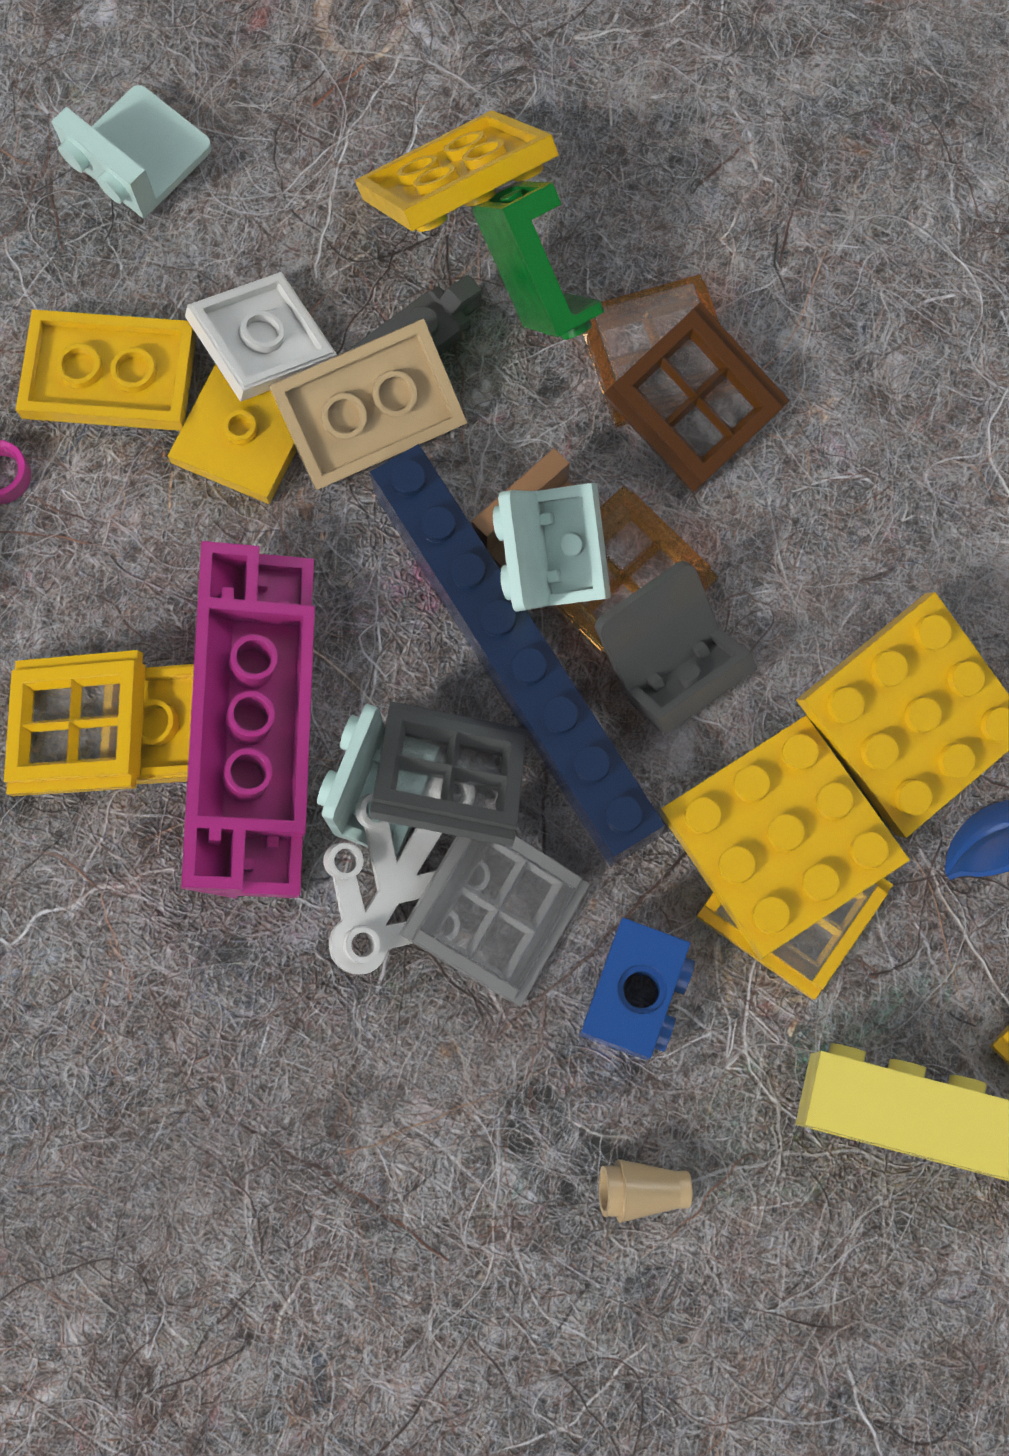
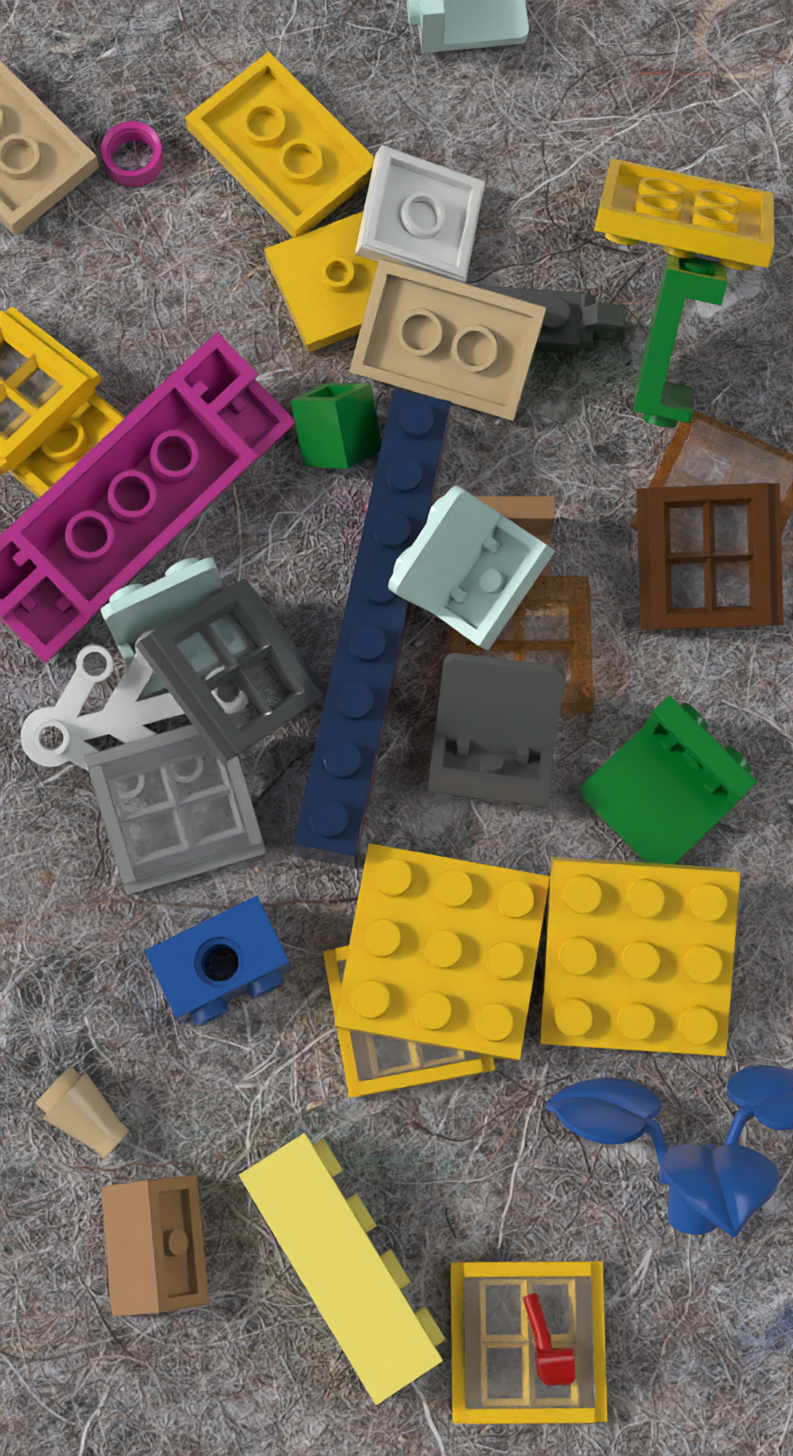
camera: 40 degrees right, 0 degrees up
none -> medium nougat panel [101,1175,209,1316]
none -> green panel [291,382,382,469]
none -> green bracket [580,695,757,864]

